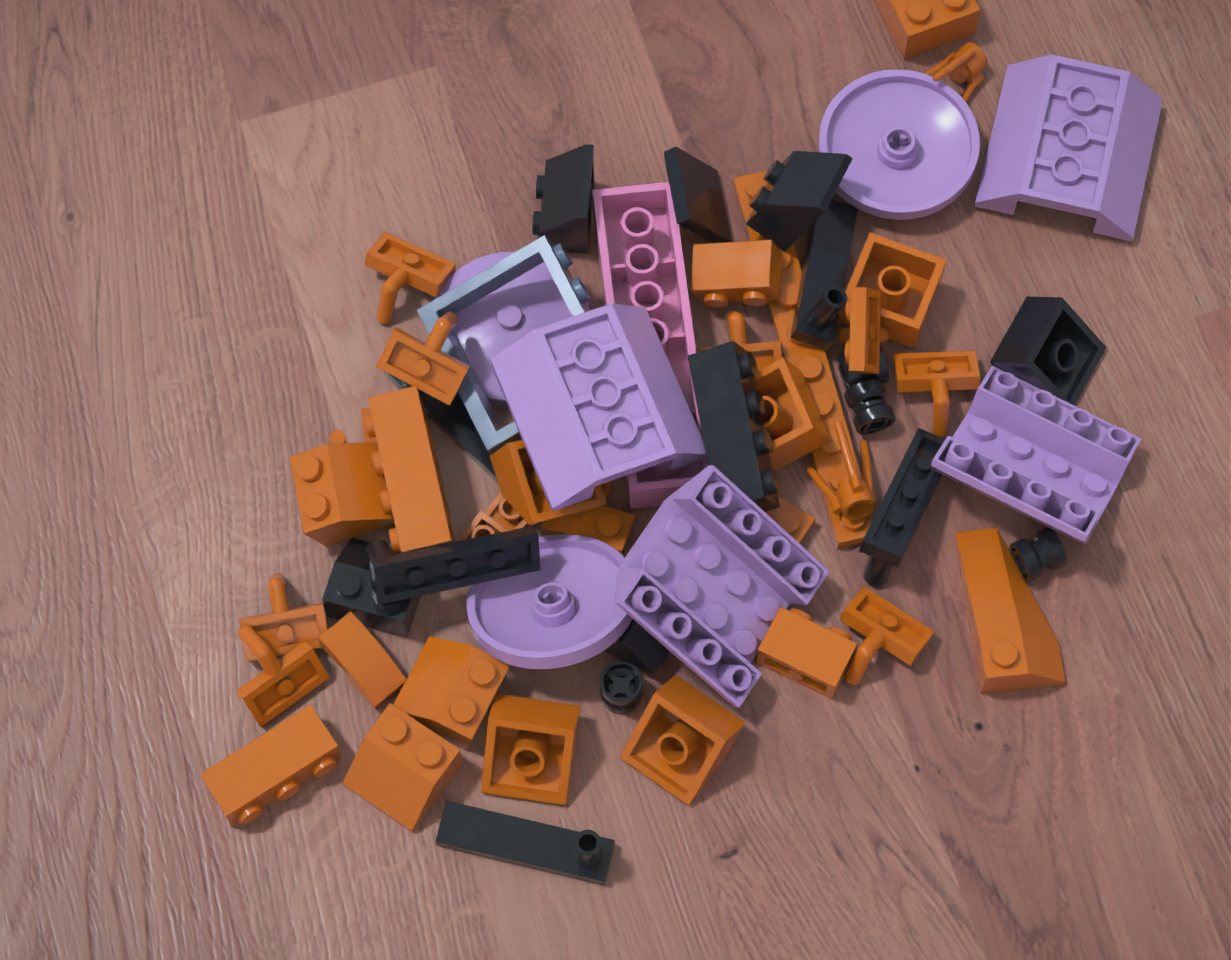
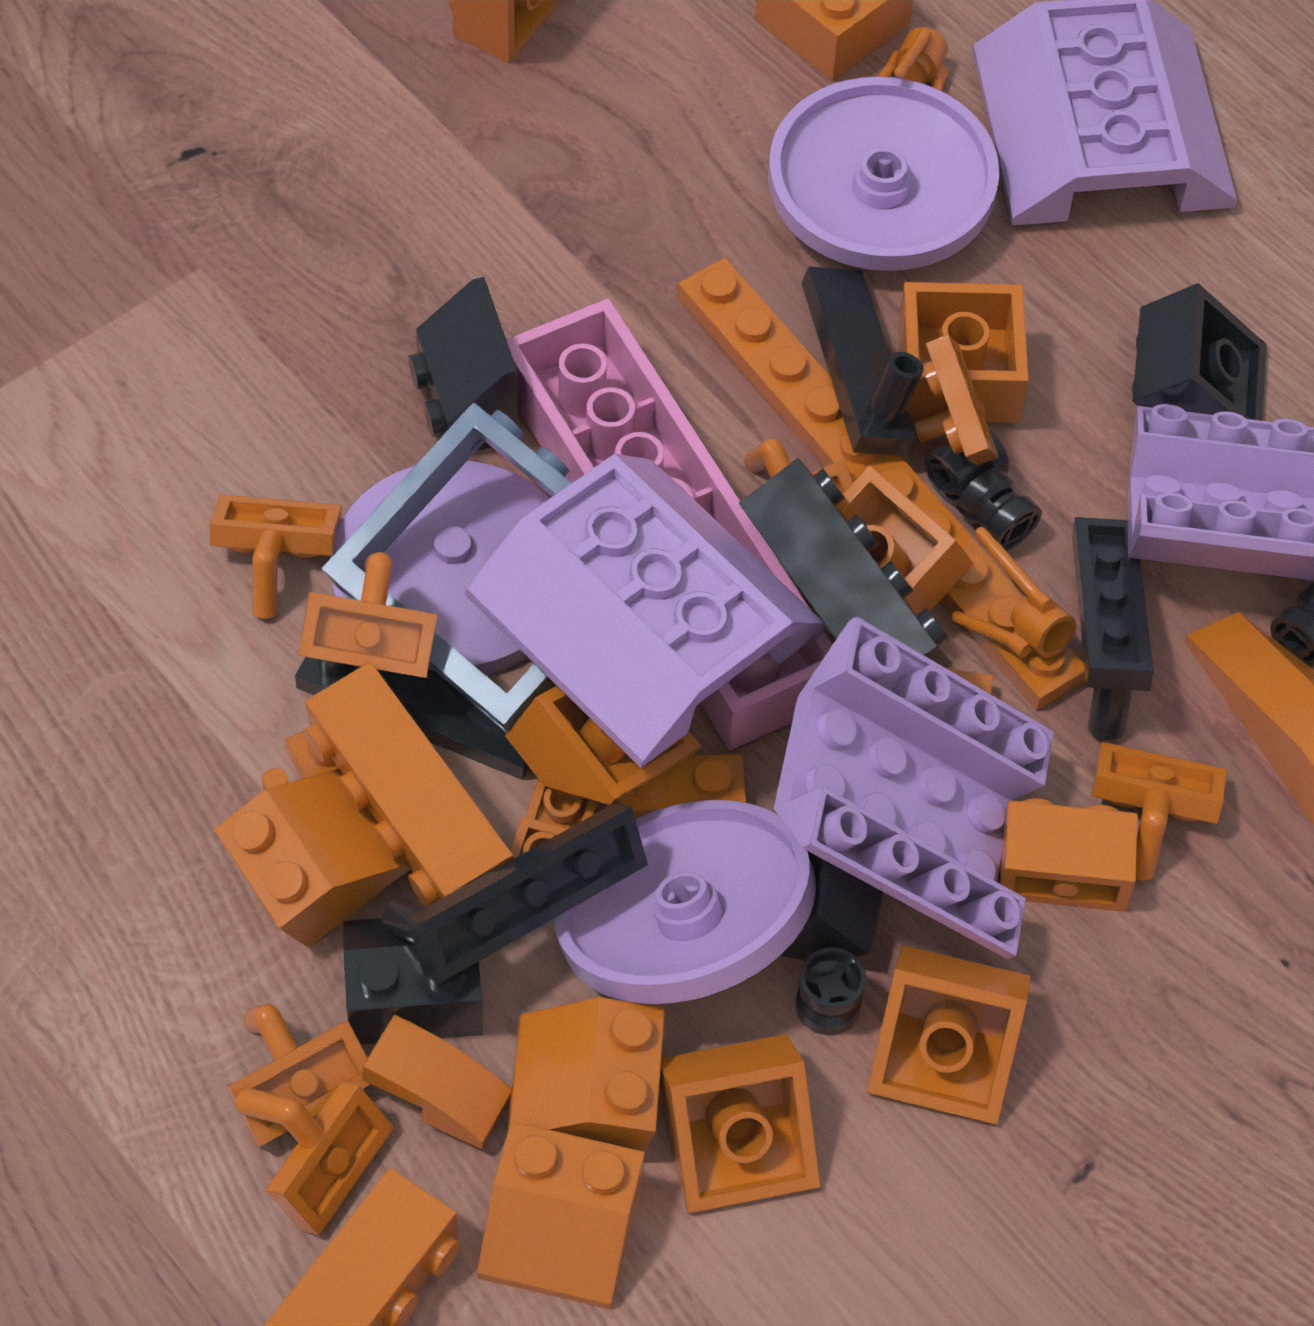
camera: 25 degrees left, 10 degrees down
black piece [435,800,615,886] -> none
black tile [664,146,732,243] -> none
orange brick [691,240,783,308] -> none
black slope [746,151,853,252] -> none
orange plate [893,350,980,437] -> none

